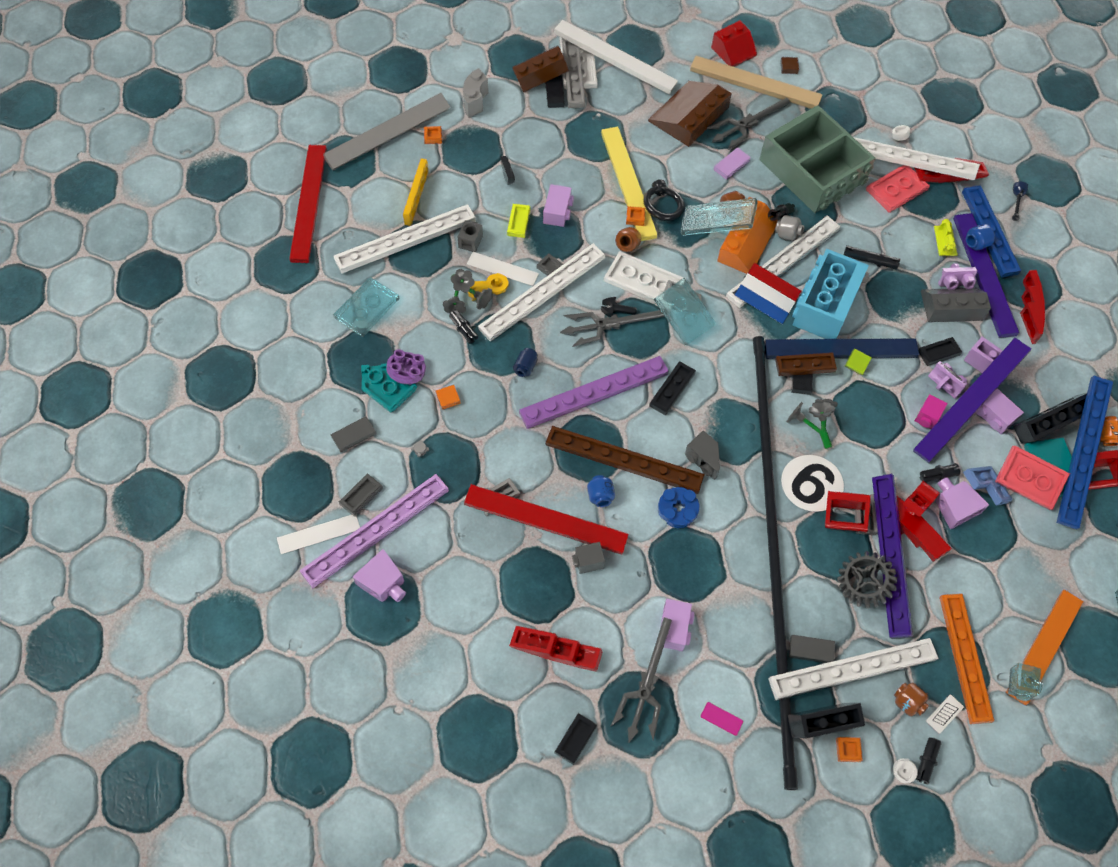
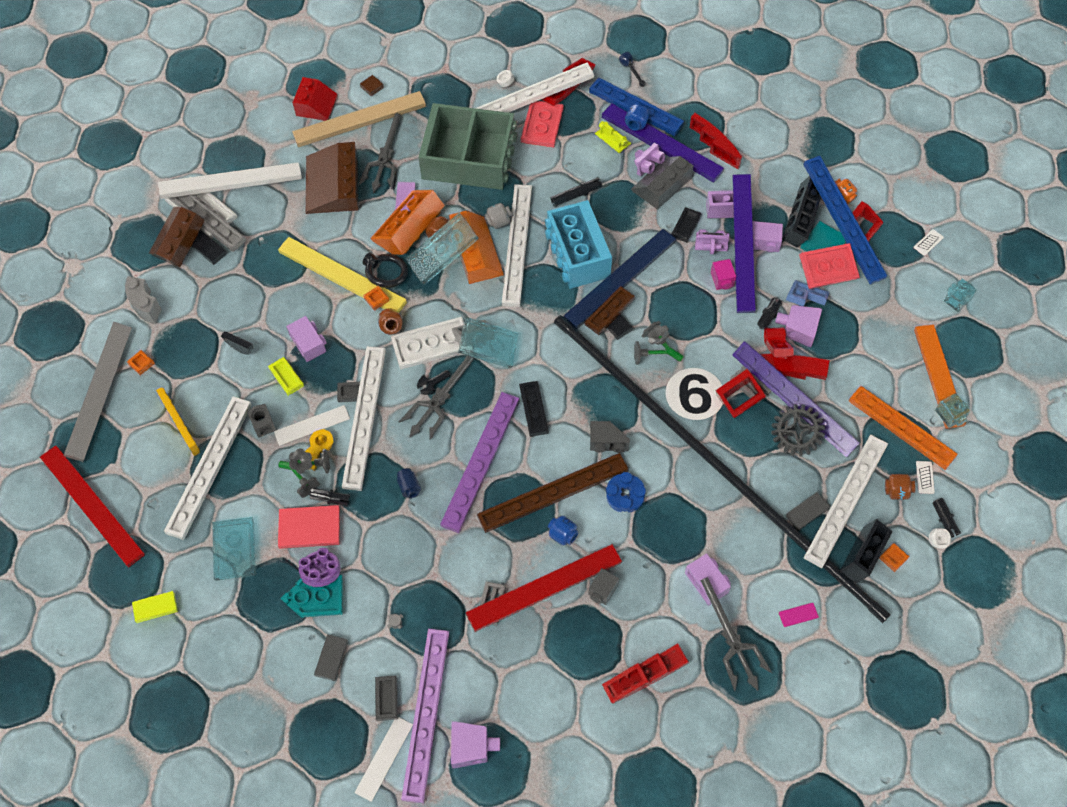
camera: 40 degrees left, 0 degrees up
orange tile [435,385,461,410] -> none
black tile [554,713,597,765] -> none
sticker [735,262,801,324] -> none
black axle [768,203,795,221] -> none
lime tile [844,349,871,375] -> none
none -> neon yellow tile [132,591,178,623]
none -> coral tile [278,505,340,549]
none -> orange slope [370,190,445,255]

